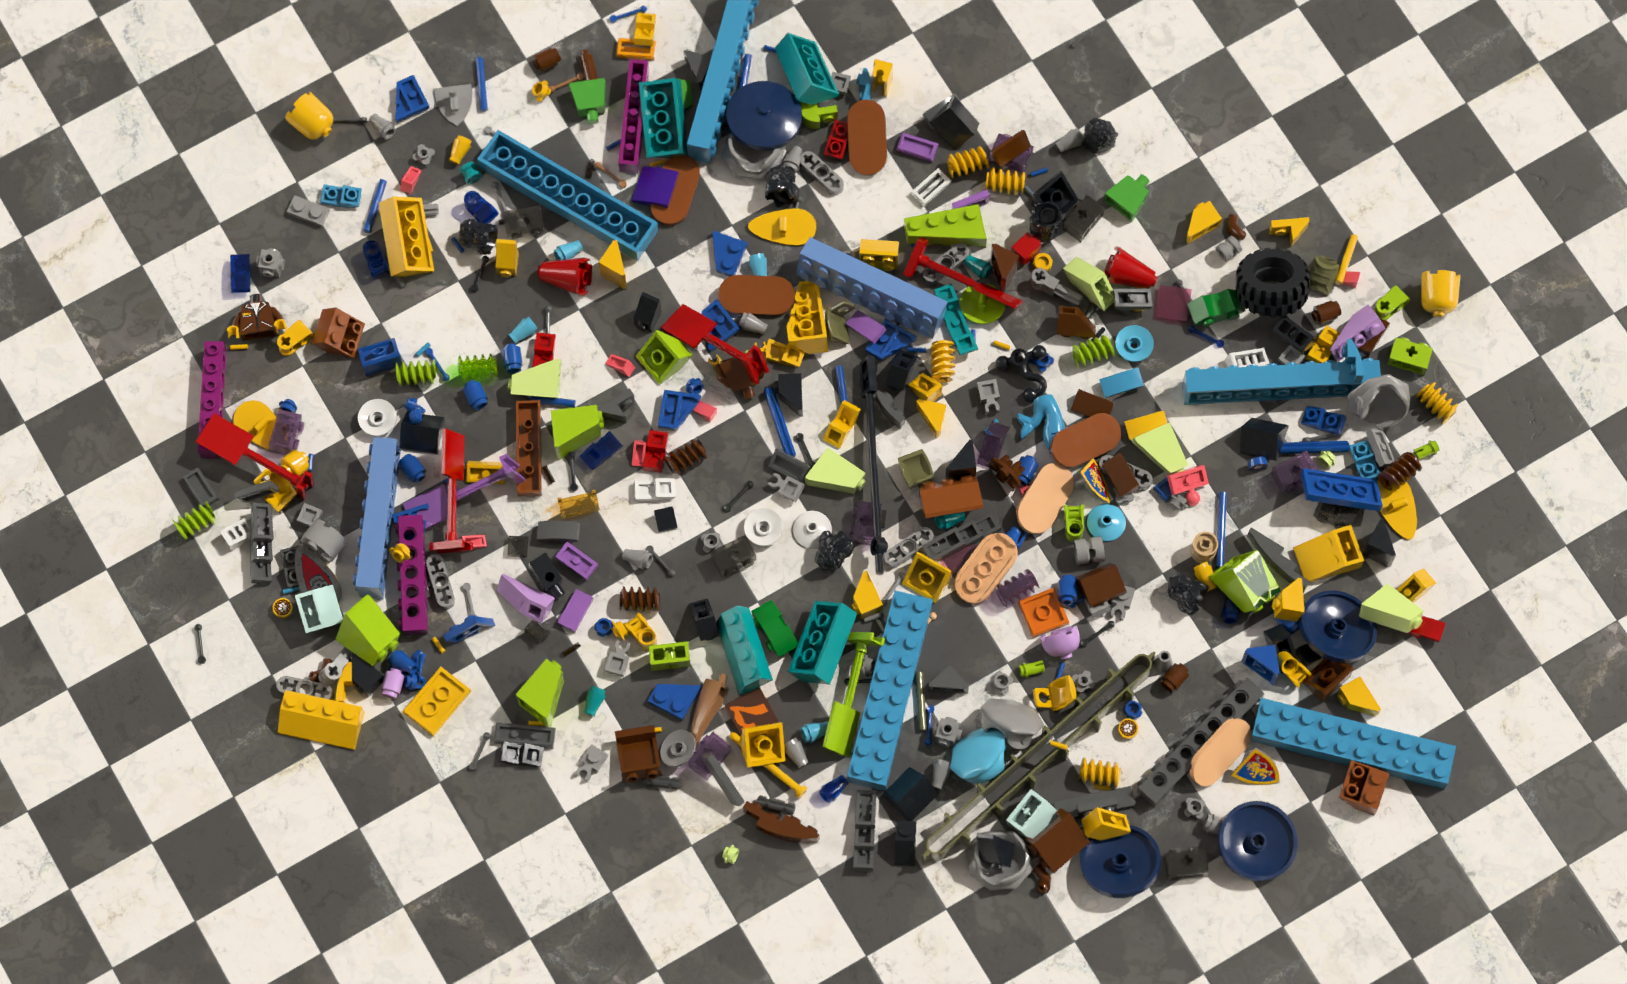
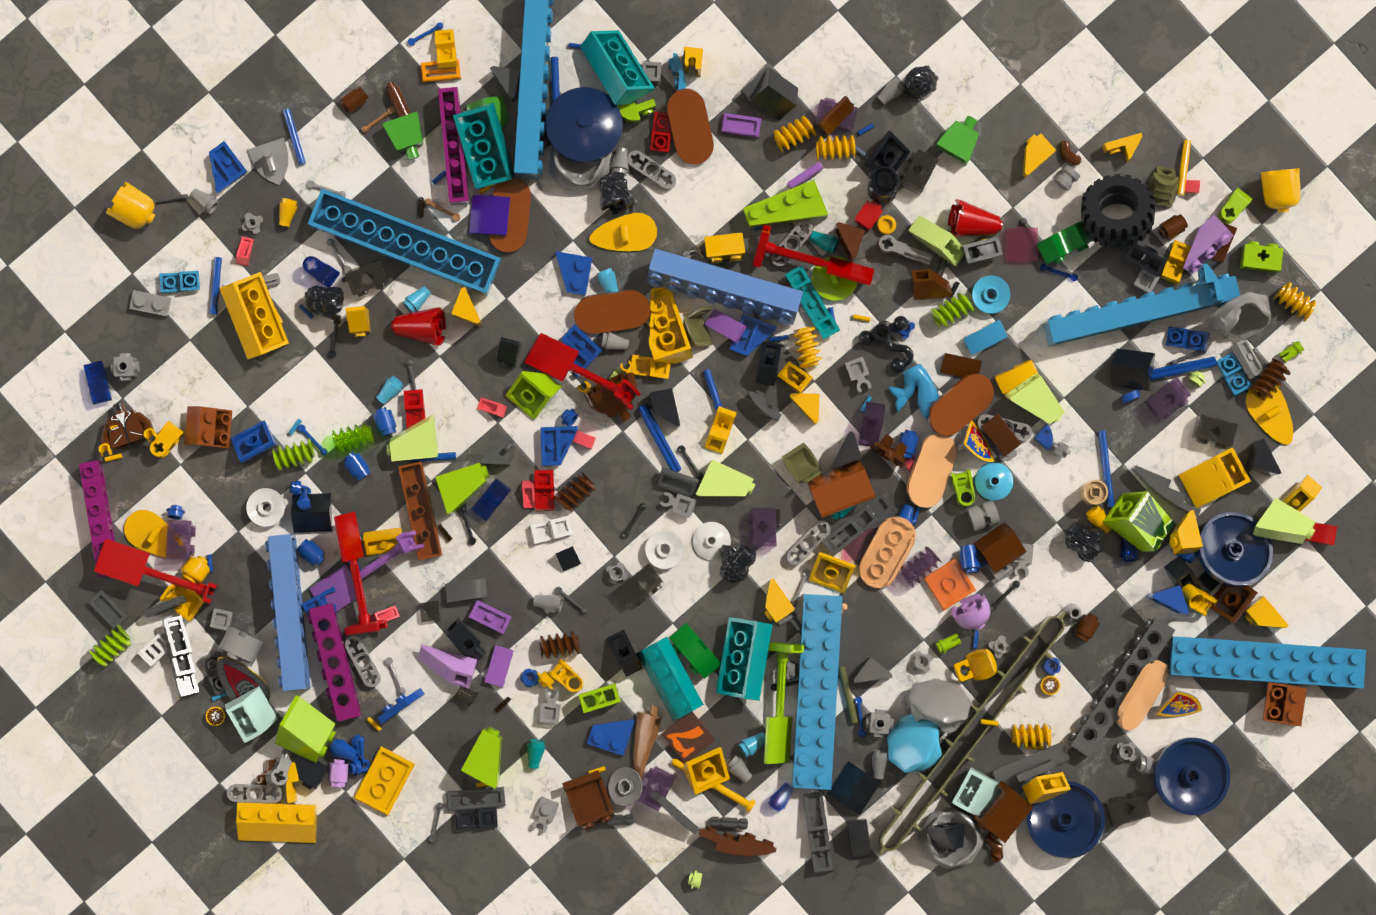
camera: 15 degrees left, 15 degrees up
pearl dark grey hinge [194,624,206,664] -> none
clear blue piece [362,240,390,279] -> none
yellow plate [389,543,410,563] -> none
teal wheel [459,161,483,185] -> none
yellow plate [532,80,551,102] -> none
clear yellow hinge [557,490,600,519] -> none
black bar [860,355,888,575] -> none
white tile [911,168,951,207] -> none
coral plate [1167,465,1209,506] -> none
white slope [1225,348,1270,367] -> none
blue plate [1301,468,1383,511] -> none

